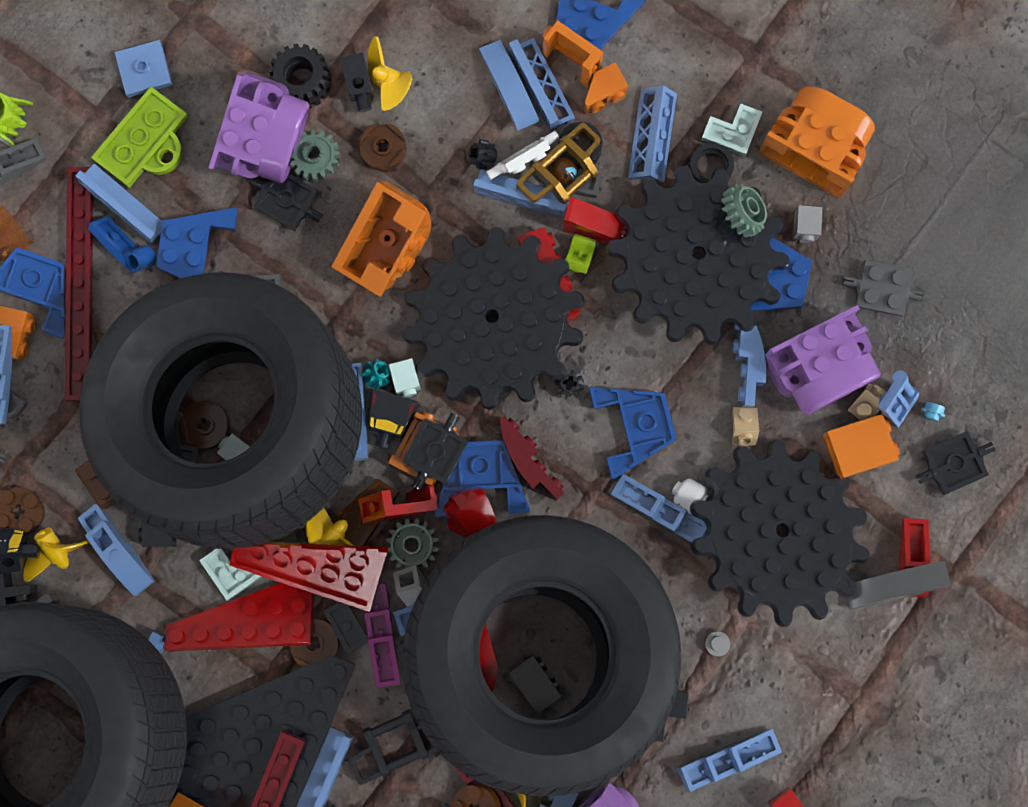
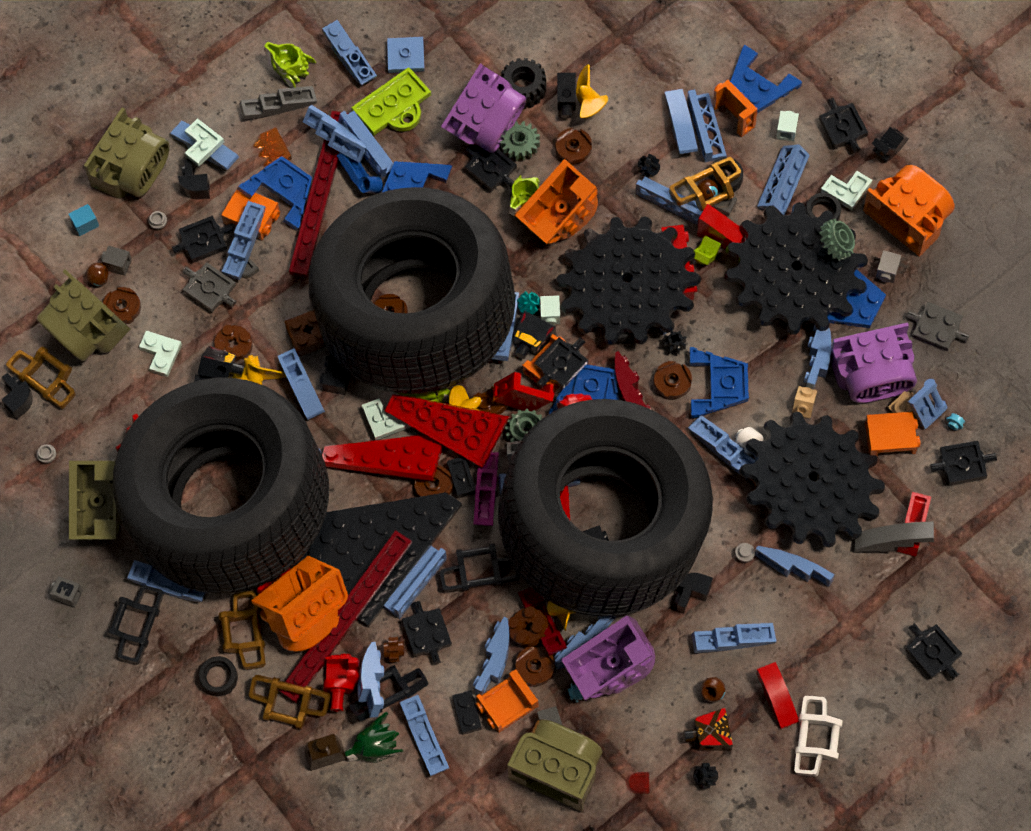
camera: 15 degrees right, 15 degrees down
white plate [486,130,559,180] -> none
orange slope [584,62,629,114] -> none
none -> medium blue slope [303,105,366,163]
none -> medium blue slope [322,20,377,86]
none -> lime piece [509,175,540,217]
none -> reddish brown plate [654,361,692,400]
none -> medium blue slope [755,546,835,587]
none -> light aqua brick [776,111,799,142]
none -> black plate [819,98,868,153]
none -> black brick [871,127,909,161]
none -> black plate [905,623,962,680]

